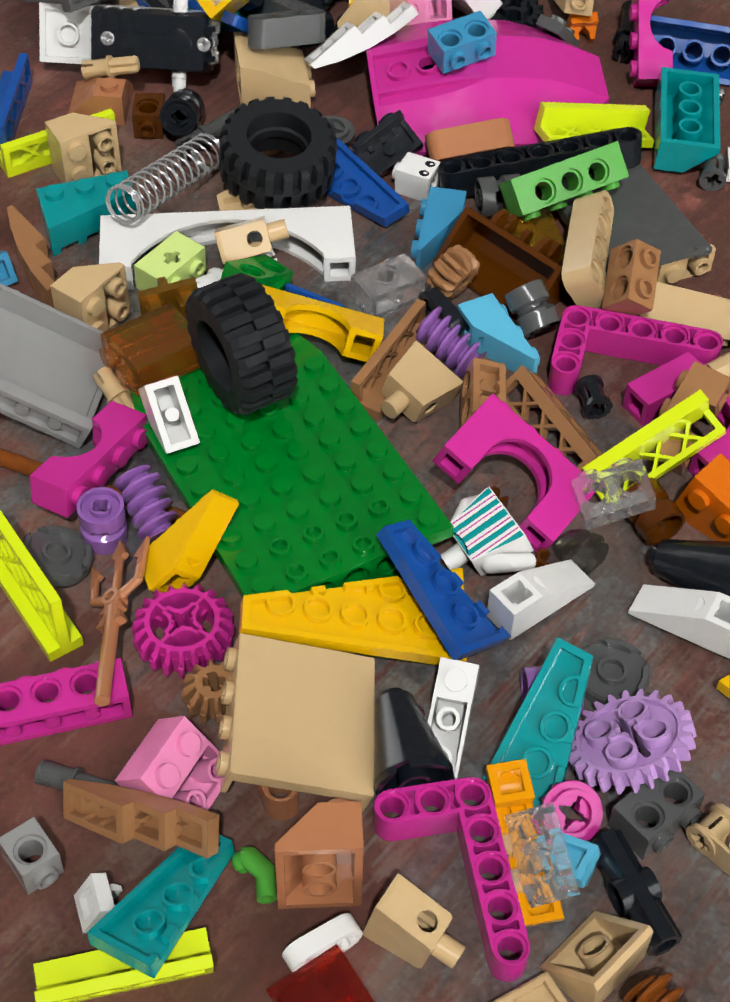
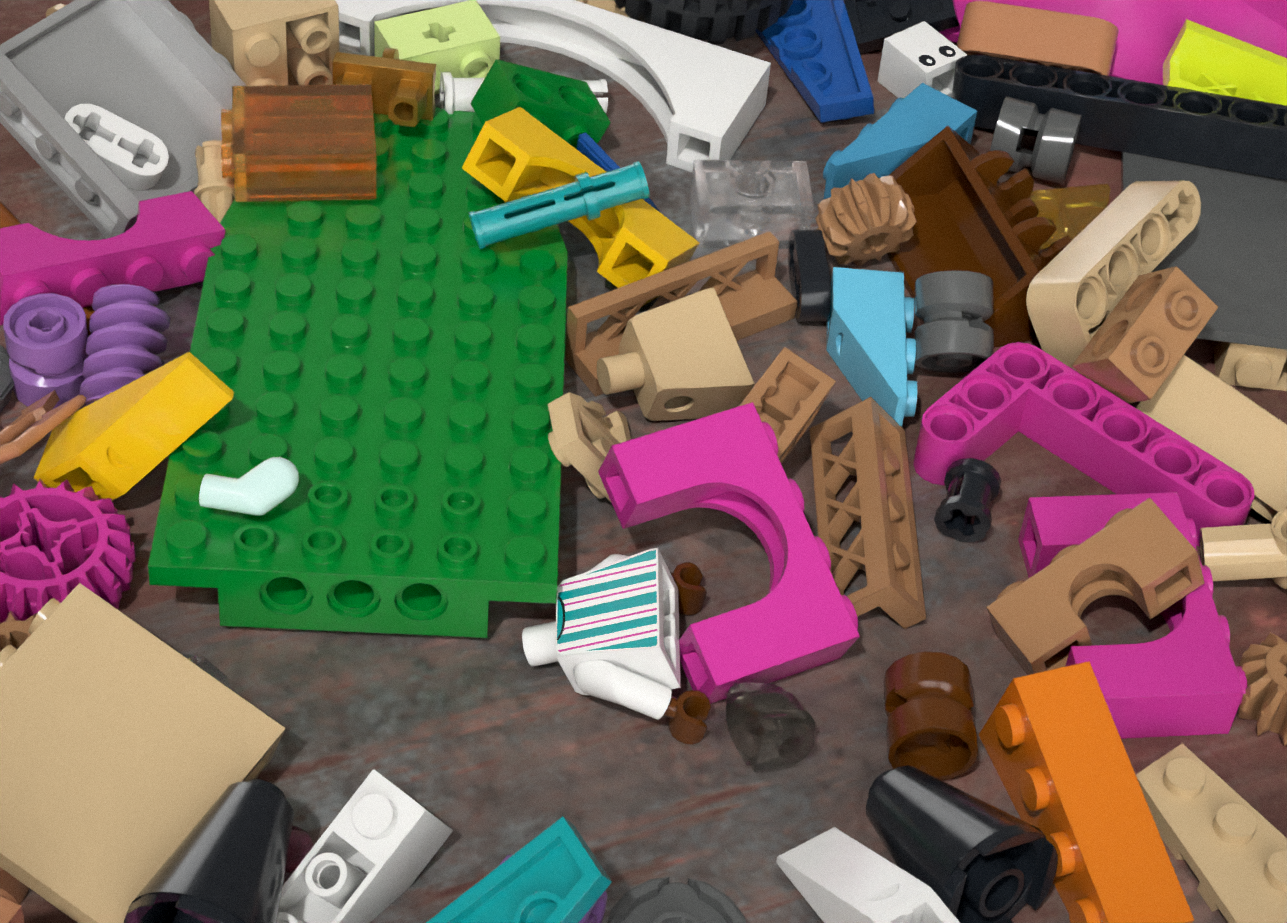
camera: 25 degrees right, 5 degrees down
white slope [138,376,200,454] -> none
black tyre [185,273,298,415] -> none
tan torso [214,216,289,264] -> none
yellow wing [239,568,467,665] -> none
blue wing [376,520,511,660] -> none
medium lavender piece [416,306,487,379] -> none
white slope [486,559,595,640] -> none
bright green brick [499,141,629,222] -> none
clear brick [571,458,656,530] -> none
neon yellow fence [582,389,726,511] -> none
none -> white beam [64,104,169,190]
none -> light aqua arm [199,457,299,516]
none -> teal pin [469,161,650,249]
none -> tan wing [548,392,631,502]

